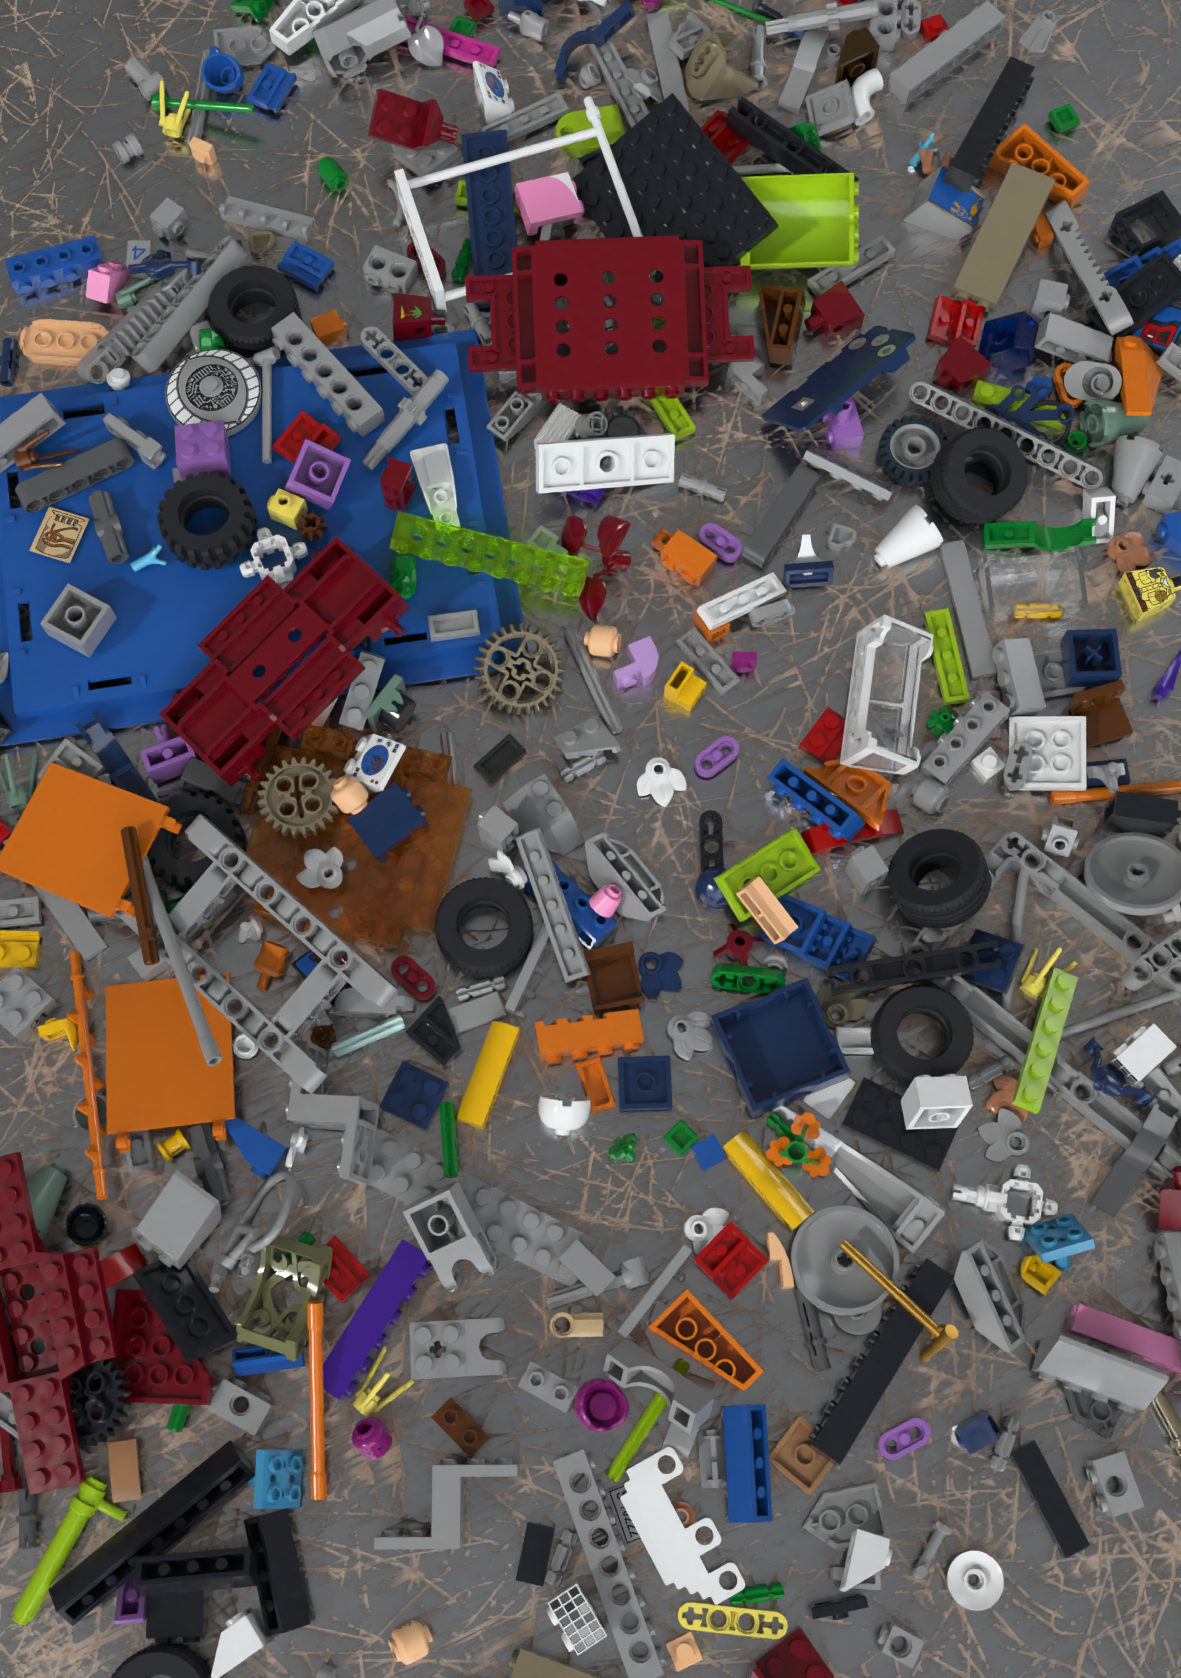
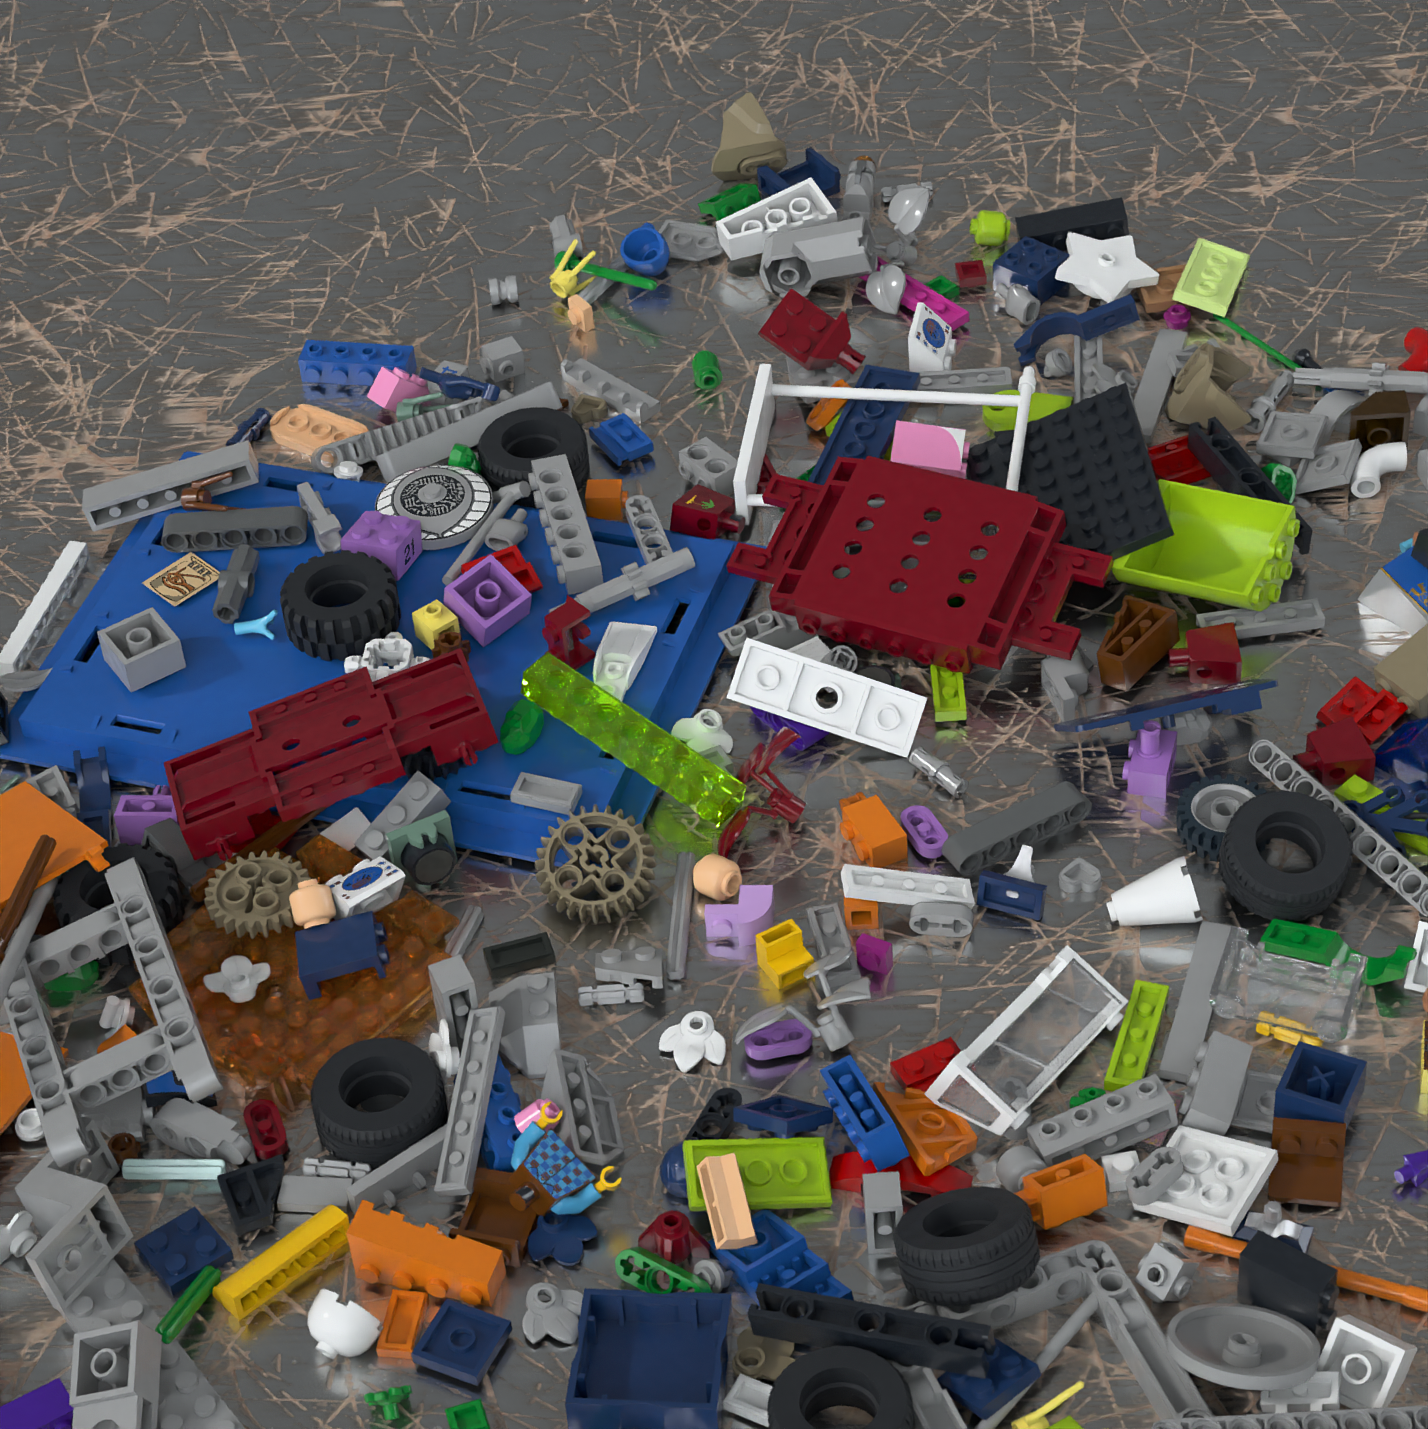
camera: 30 degrees right, 30 degrees down
blue plate [247,63,297,114] -> none
light grey plate [803,445,897,501] -> none
none -> light grey piece [485,508,528,551]
none -> torso [509,1101,622,1216]
none -> white plate [671,709,733,758]
none -> dark blue plate [733,1095,833,1138]
none -> light grey plant [735,946,871,1051]
none -> orange plate [806,379,852,431]
none -> orange brick [1014,1154,1108,1230]
none -> light grey tile [1256,411,1329,459]

